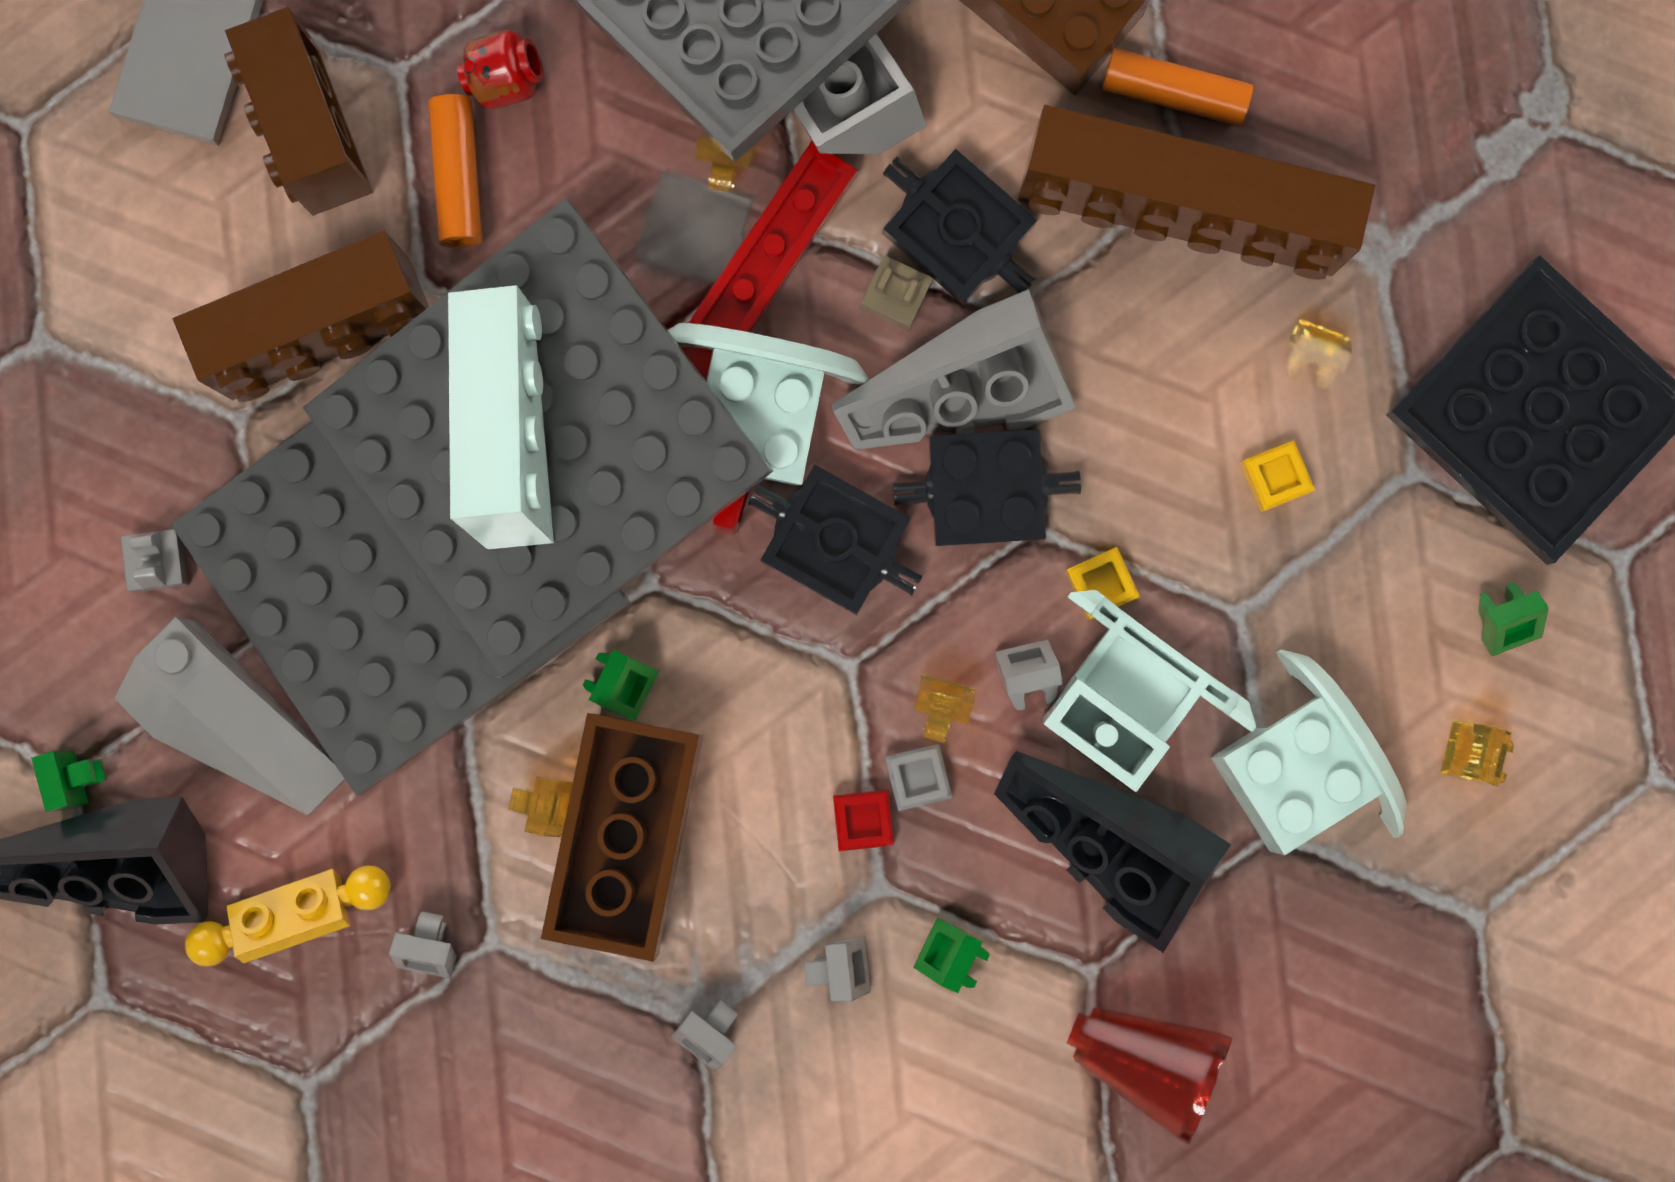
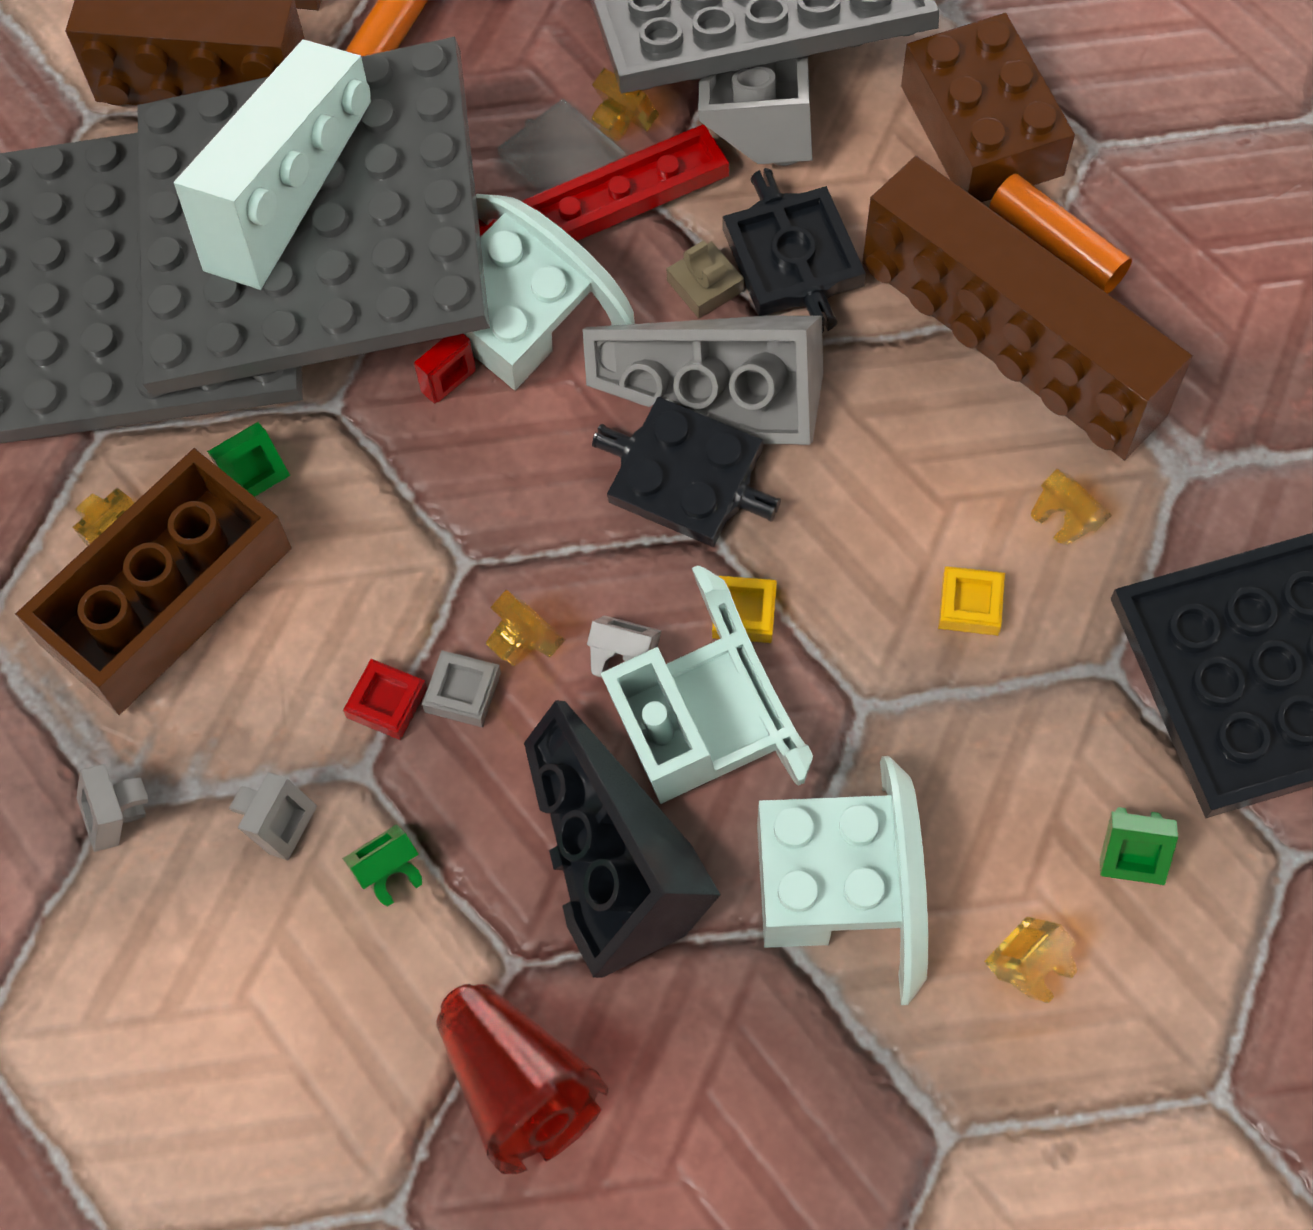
camera: 35 degrees right, 20 degrees down
black plate [748,464,923,616] -> none

